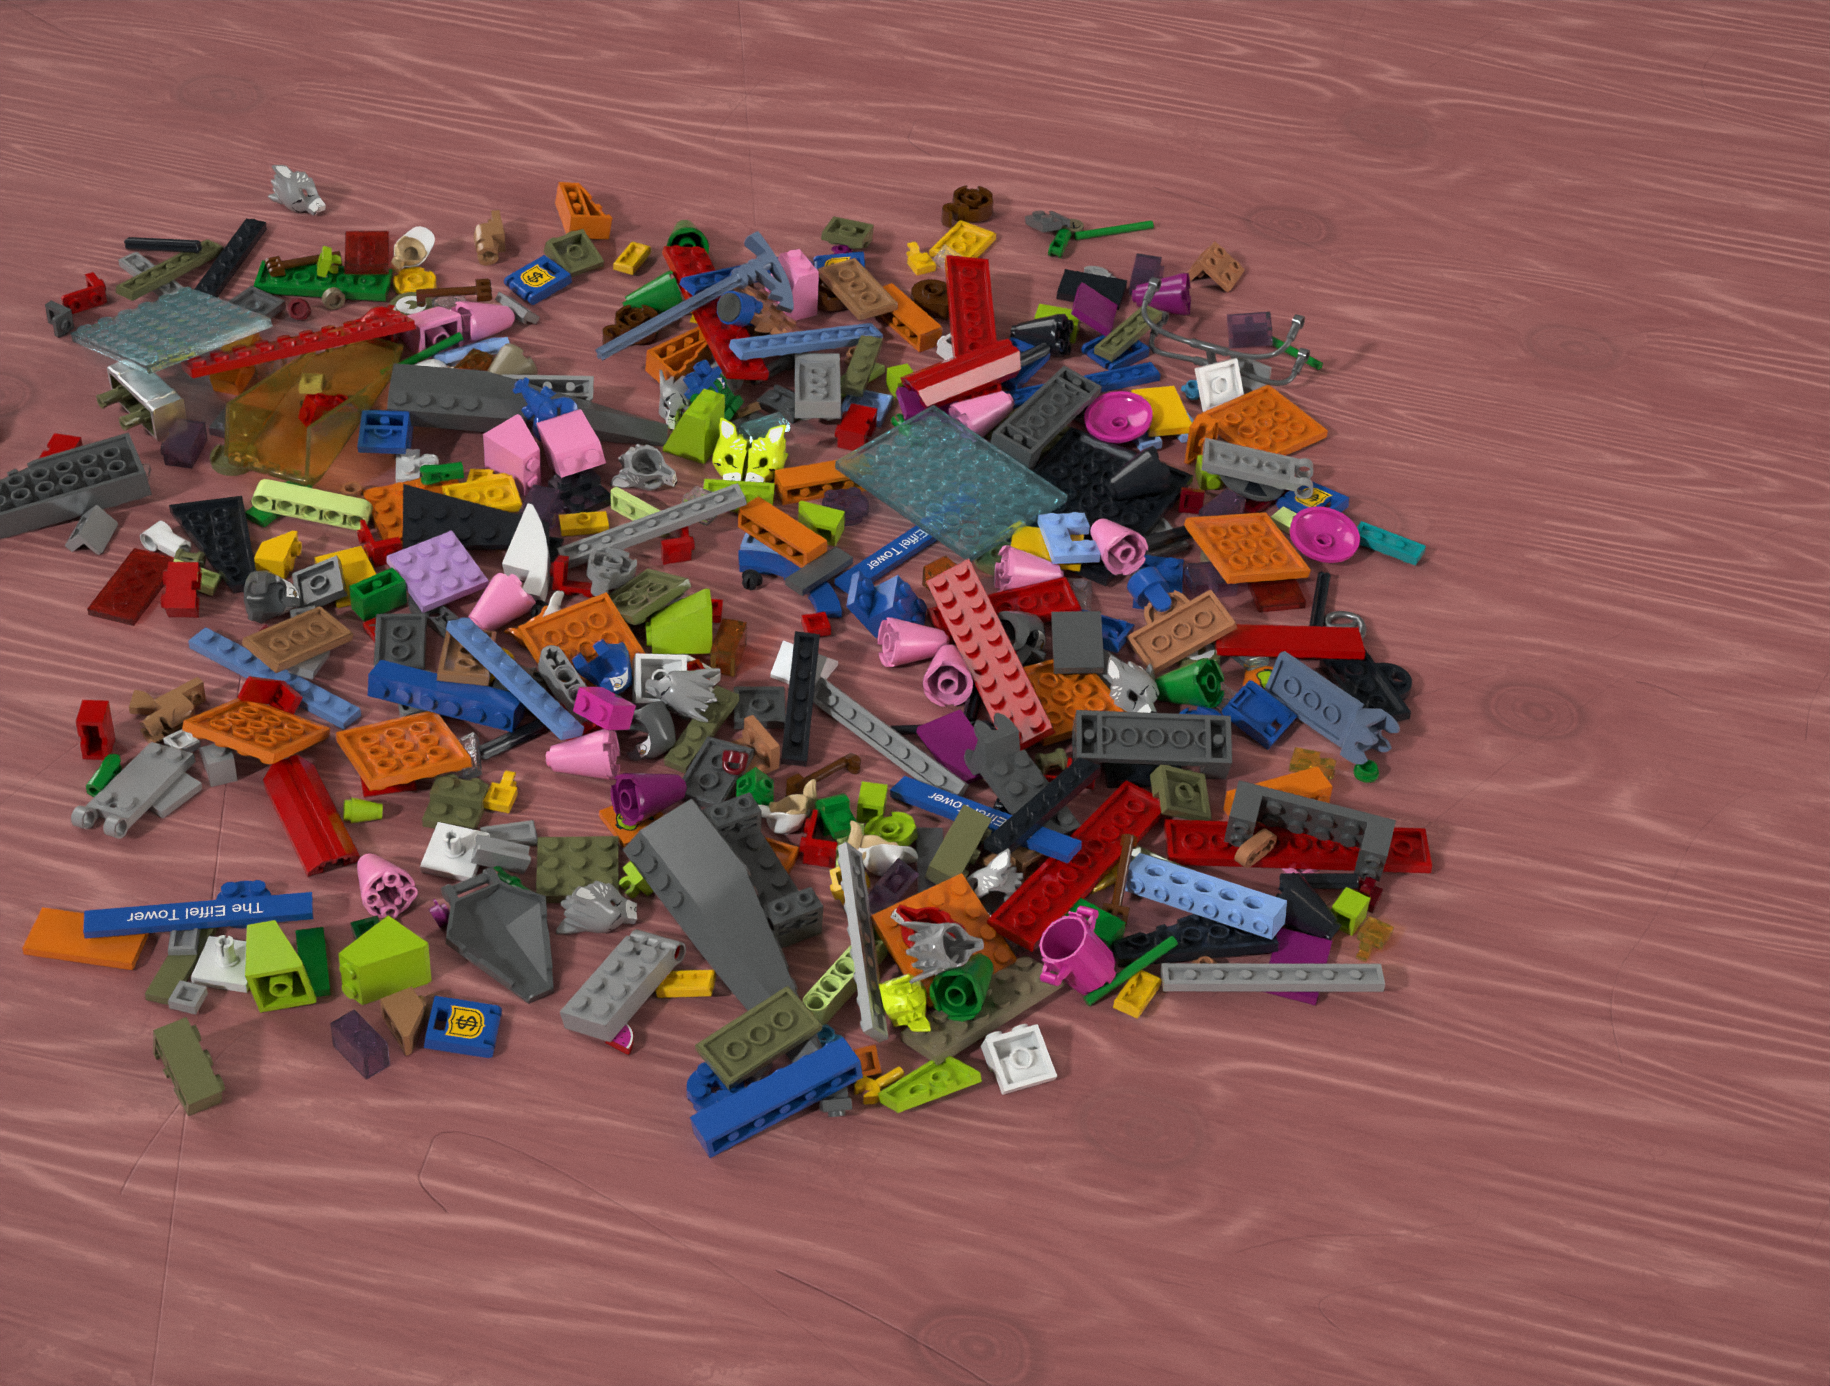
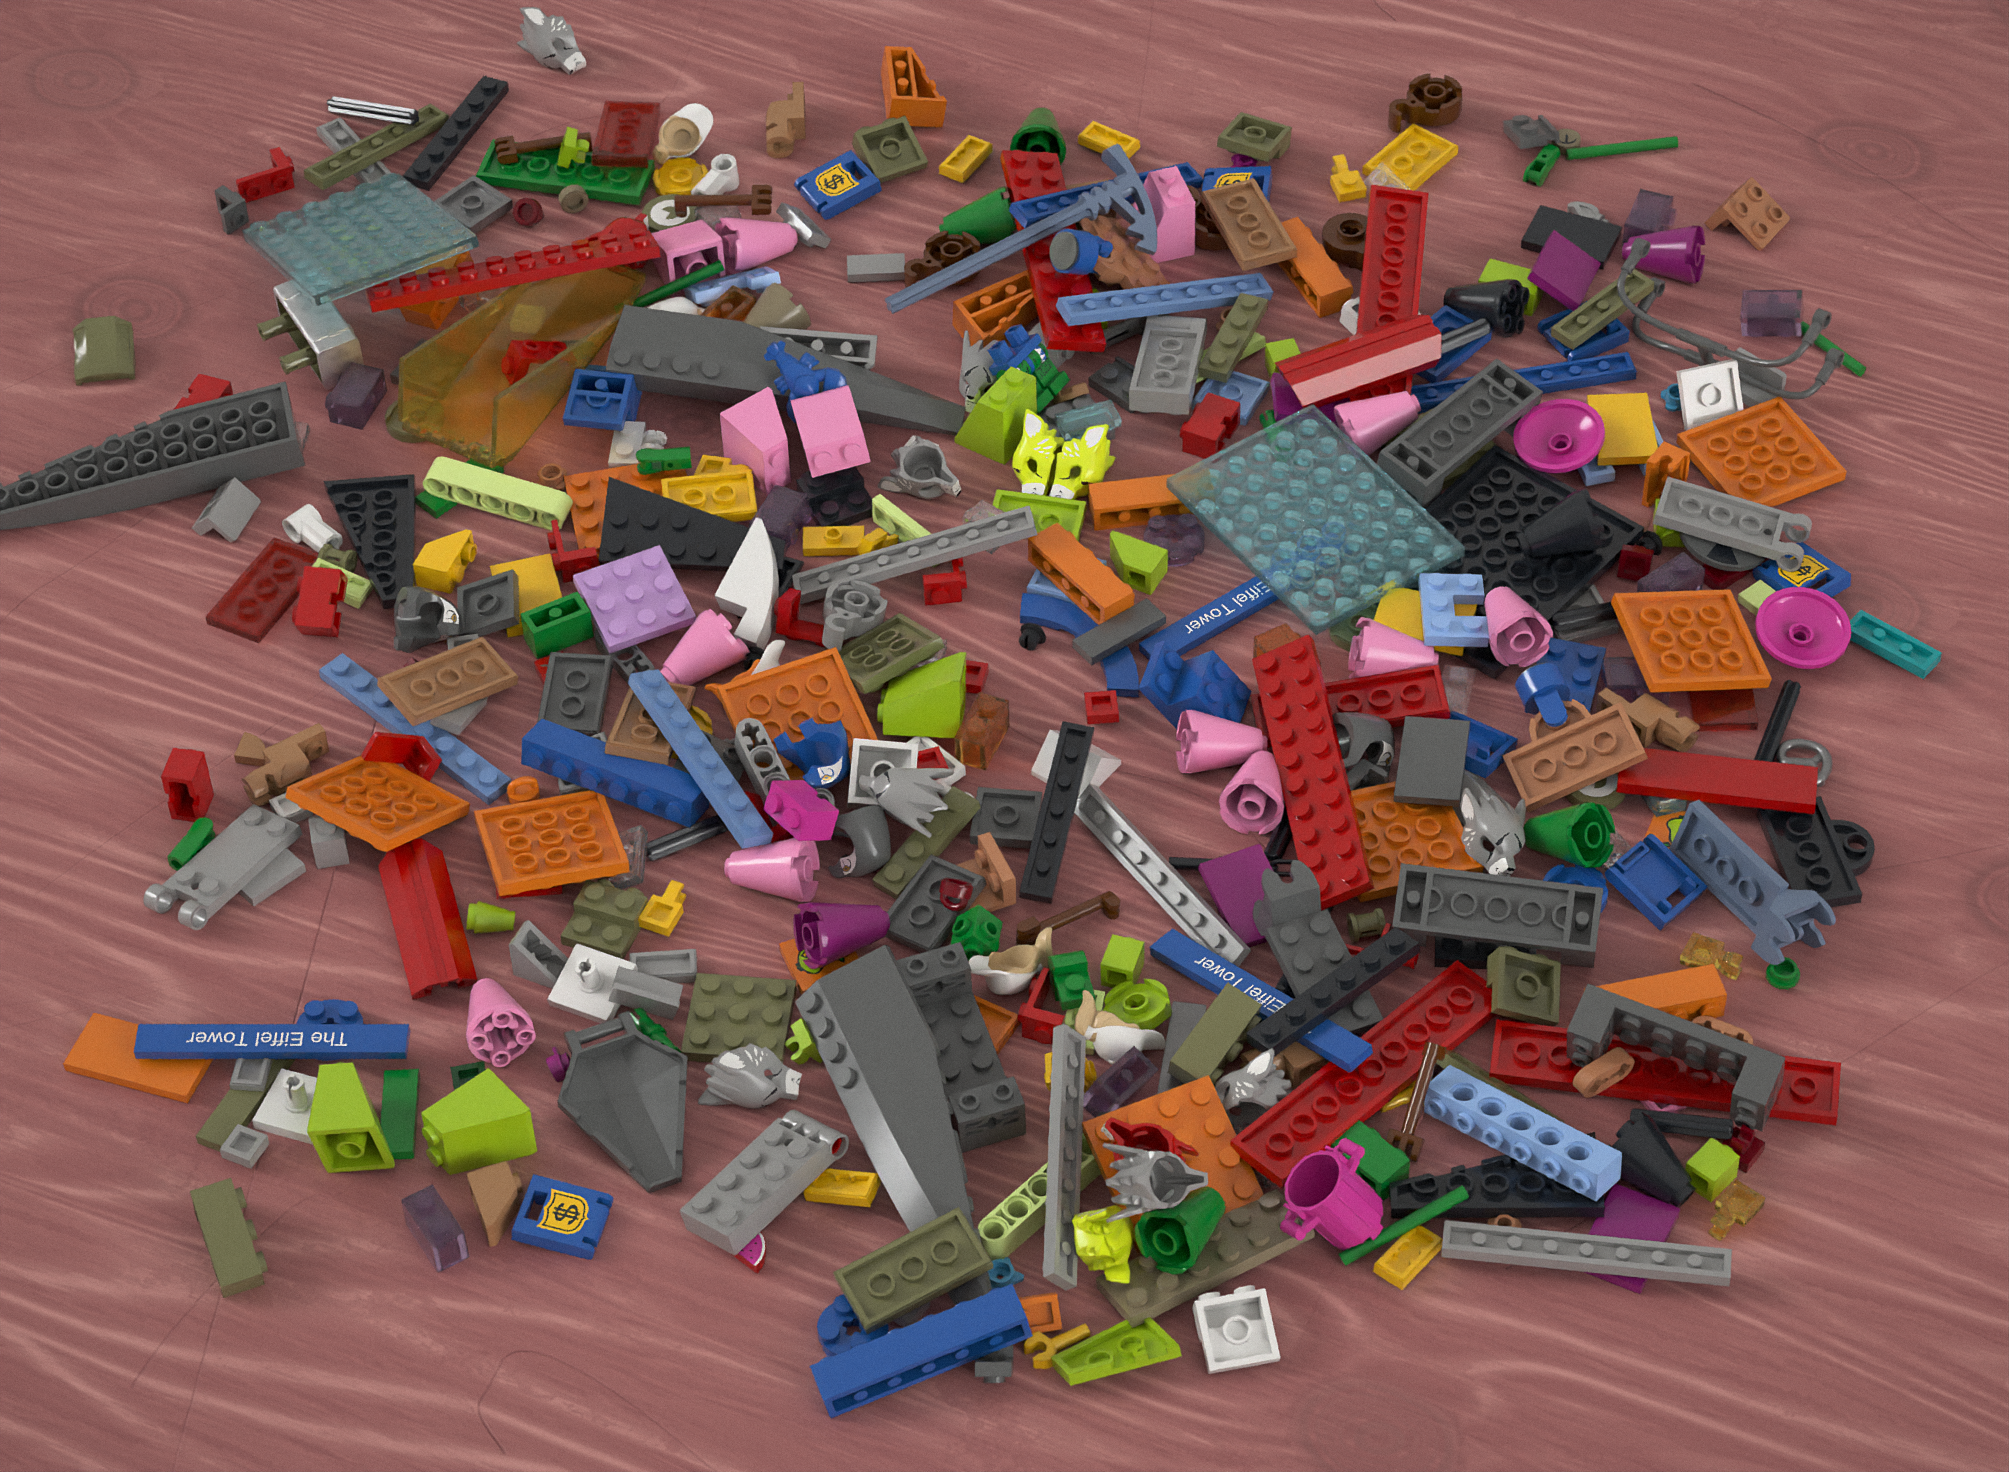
camera: 15 degrees right, 5 degrees up
none -> orange tile [507,776,540,804]
none -> light grey slope [509,920,569,989]
none -> white piece [691,154,739,209]
none -> light grey tile [847,253,905,282]
none -> yellow plate [857,527,899,555]
none -> yellow plate [1078,121,1140,159]
none -> medium nougat plate [1596,688,1700,752]
none -> black piece [1636,530,1662,556]

